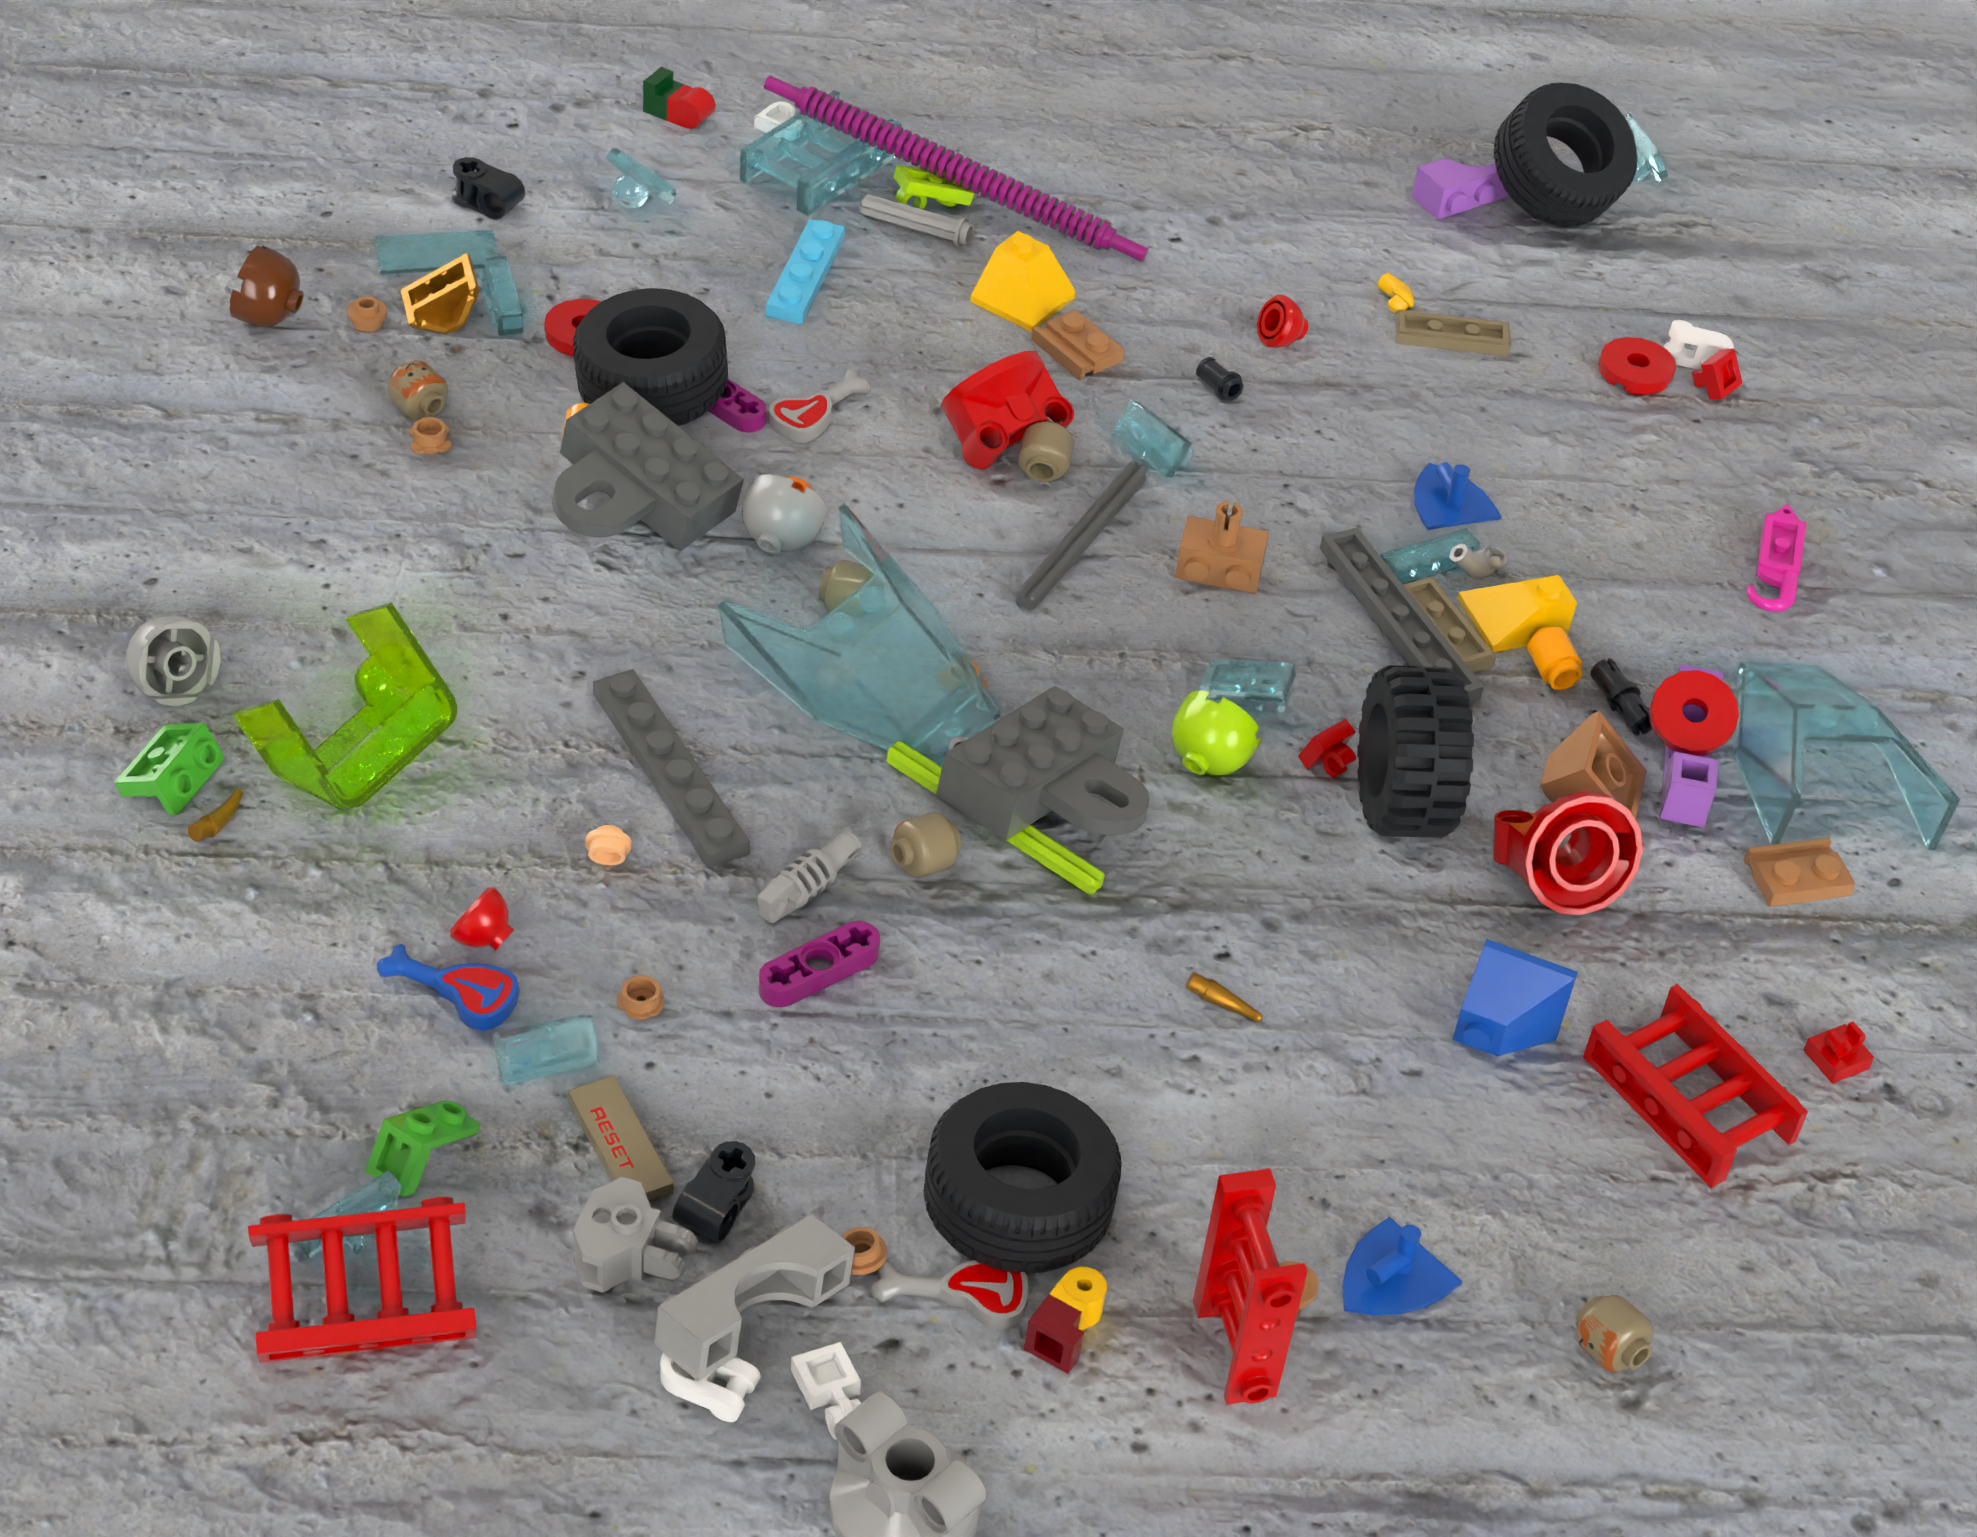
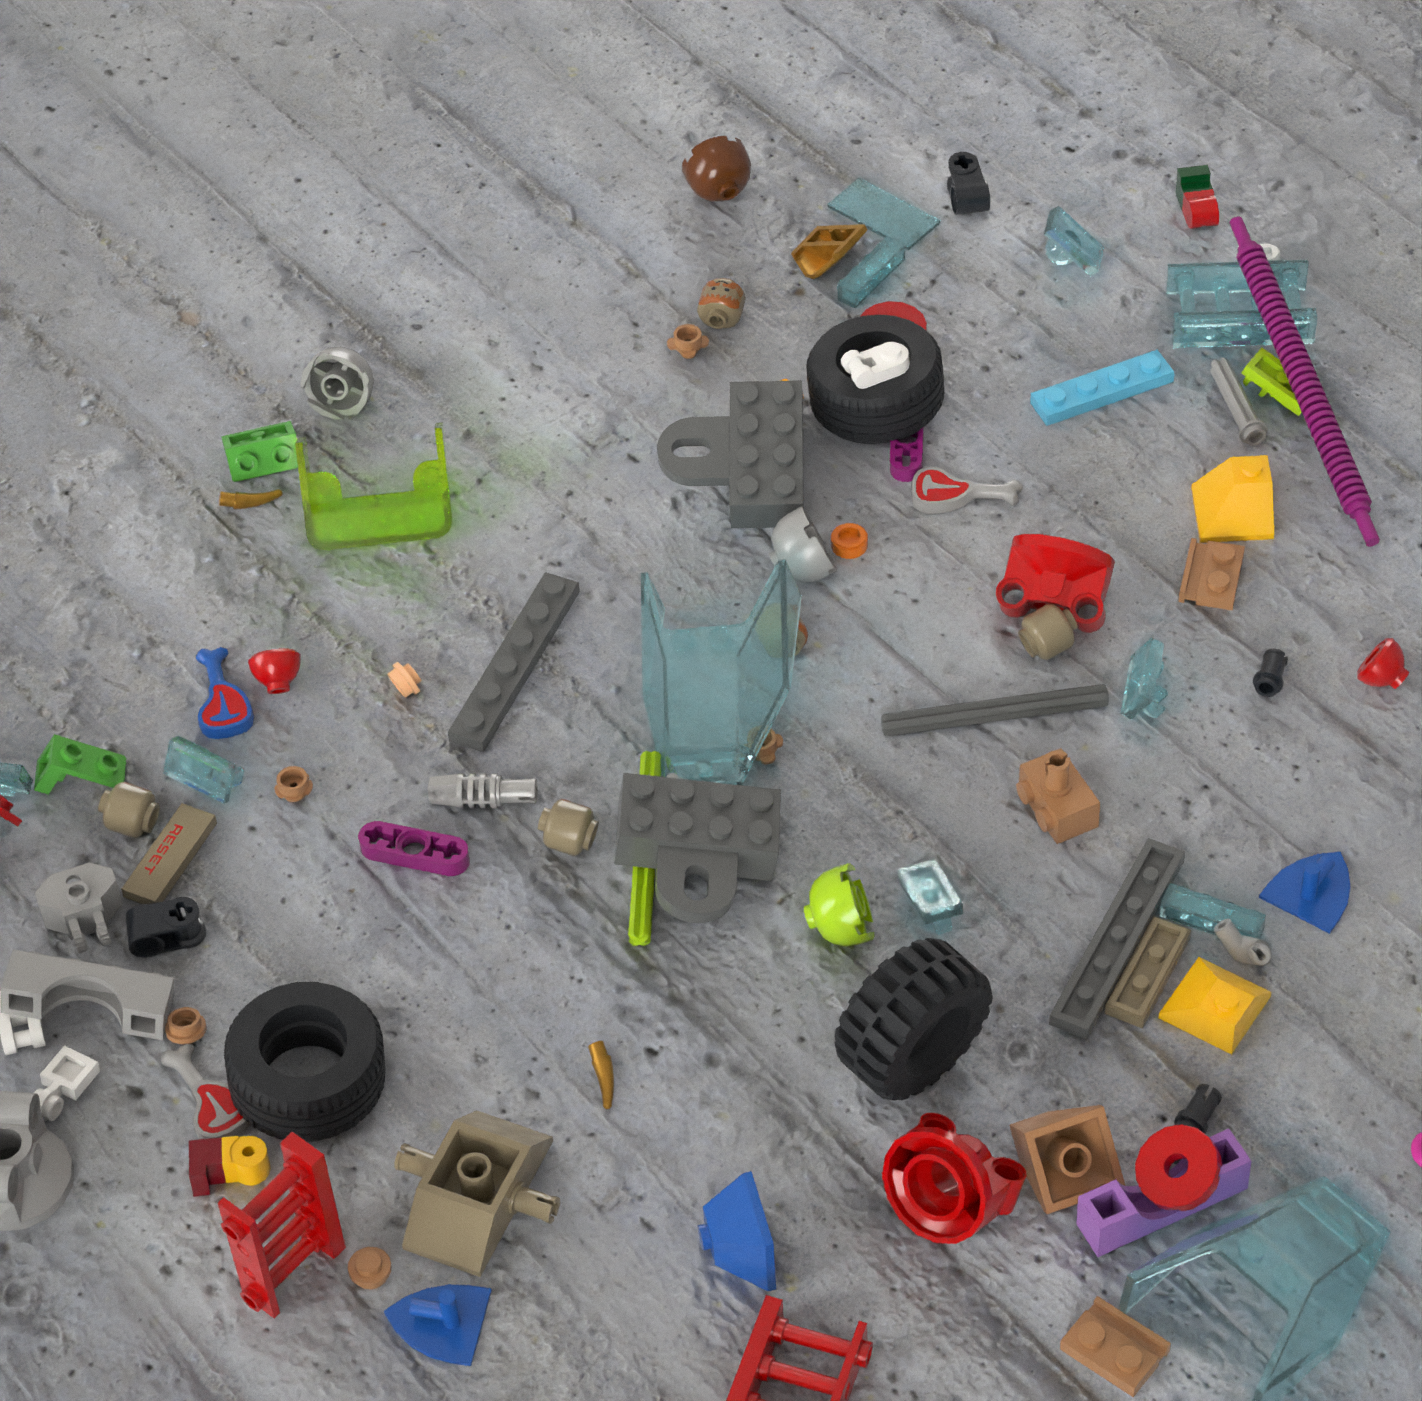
camera: 60 degrees right, 5 degrees up
medium nougat plate [347,296,387,332] -> none
light orange brick [1527,627,1582,690] -> none
none -> dark tan head [98,782,160,838]
none -> dark tan slope [394,1110,560,1277]
none -> white plate [841,342,910,389]

